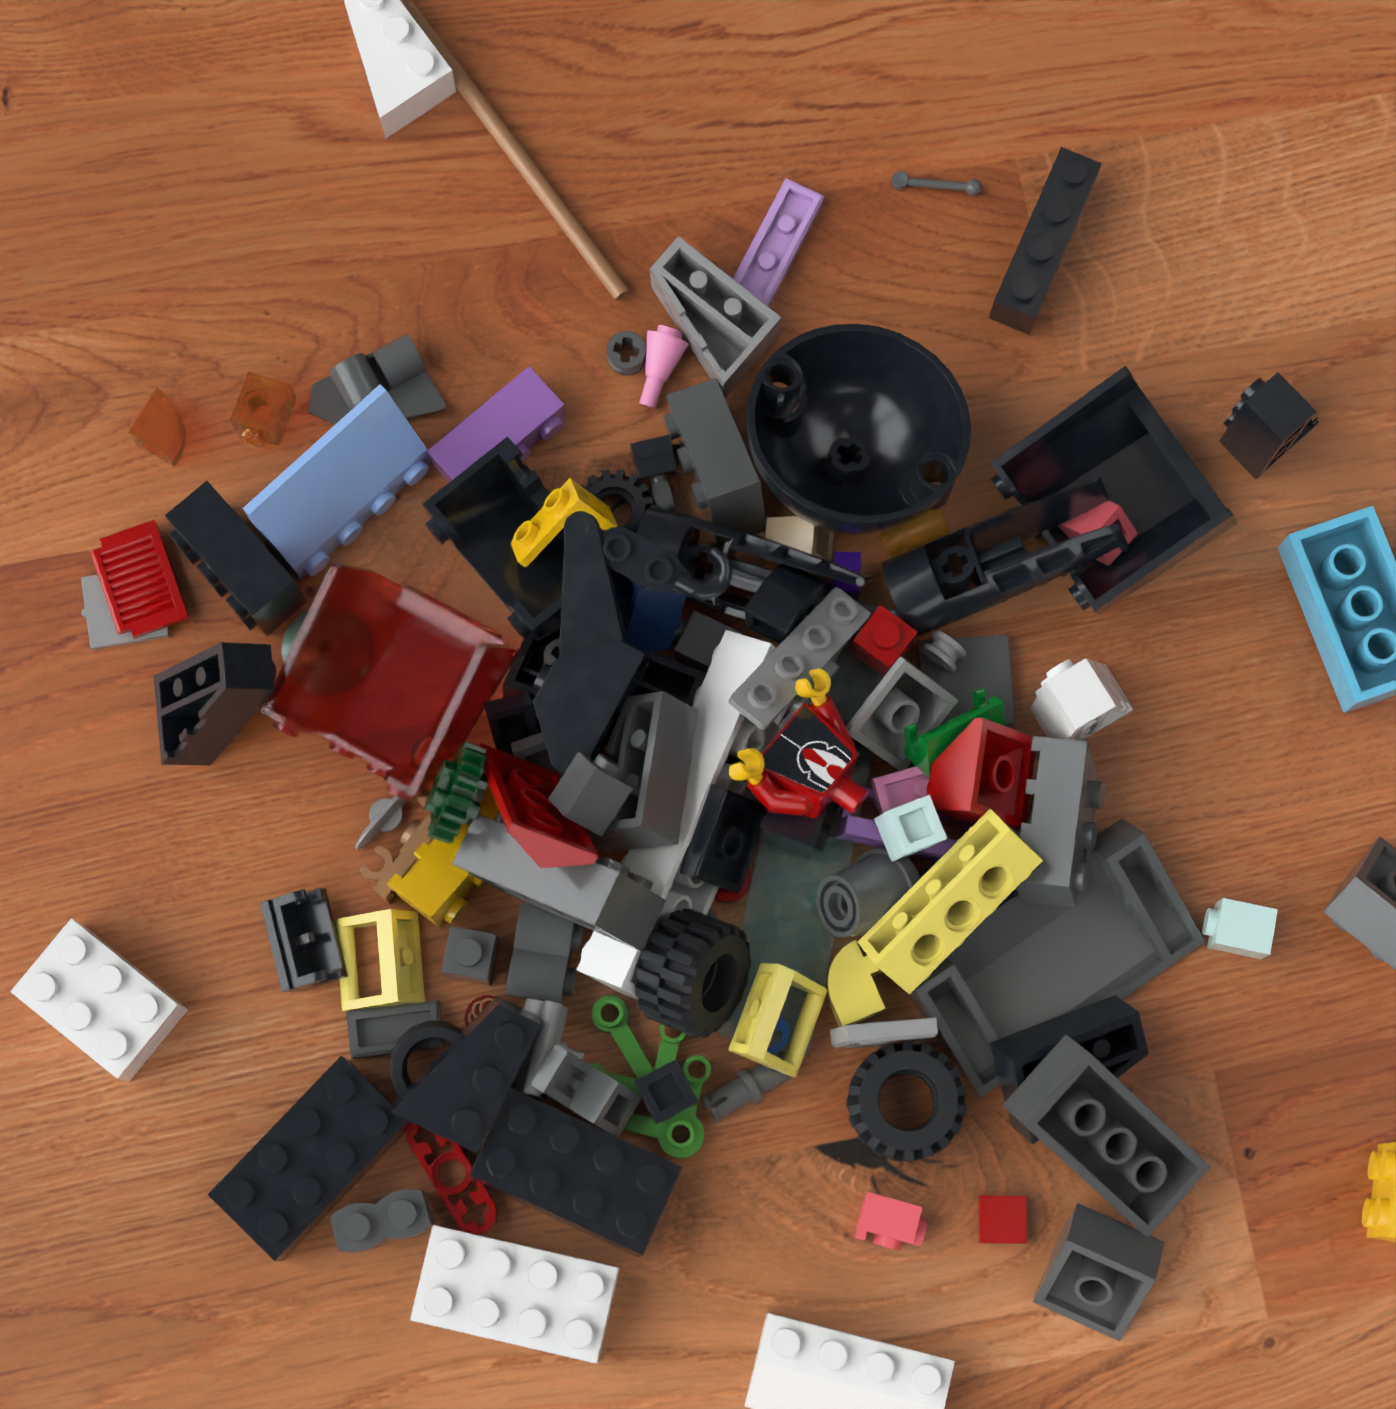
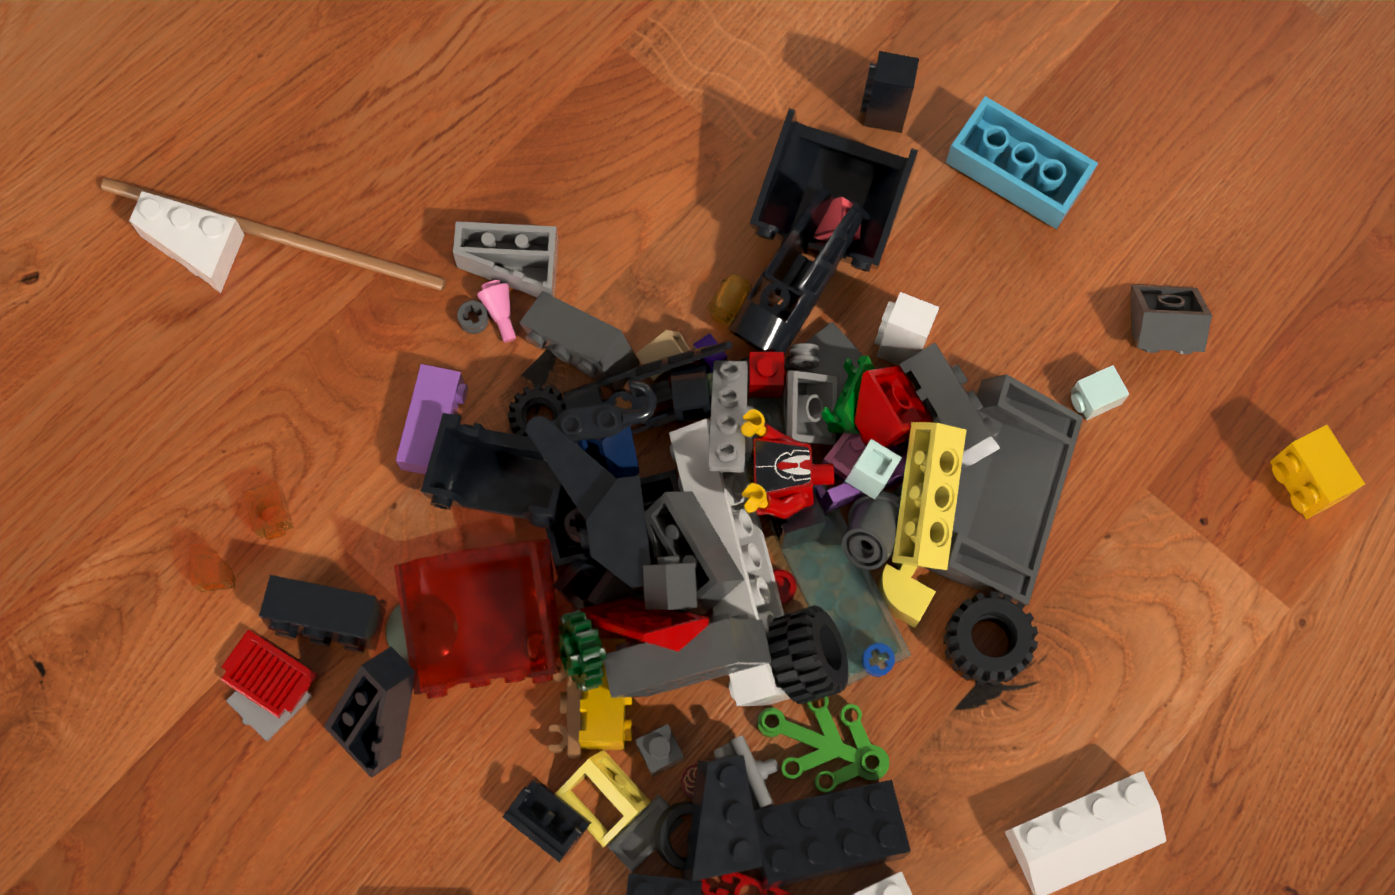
camera: 40 degrees left, 5 degrees down
light blue slope [243,384,431,581] -> none
dark grey panel [308,334,446,425] -> none
light grey piece [355,778,418,850] -> none
dark grey brick [506,903,584,1004] -> none
yellow bracket [511,478,618,567] -> none
dark grey brick [530,1043,642,1137] -> none
black piece [630,435,677,510] -> none
black brick [634,1059,699,1124] -> none
dark grey brick [672,610,743,673] -> none
black tile [680,784,768,894] -> none
dark grey pin [702,1050,795,1123] -> none
light yellow tile [728,962,828,1078] -> none
lavender tile [733,178,825,307] -> none
black piece [747,324,971,535] -> none
light grey tile [830,1018,938,1049] -> none
coral brick [853,1192,928,1251] -> none
dark grey hinge [891,171,982,196] -> none
red tile [978,1195,1027,1244] -> none
black brick [989,147,1102,335] -> none
black wedge [990,995,1149,1145] -> none
dark grey brick [1002,1035,1211,1238] -> none
dark grey slope [1033,1203,1164,1341] -> none

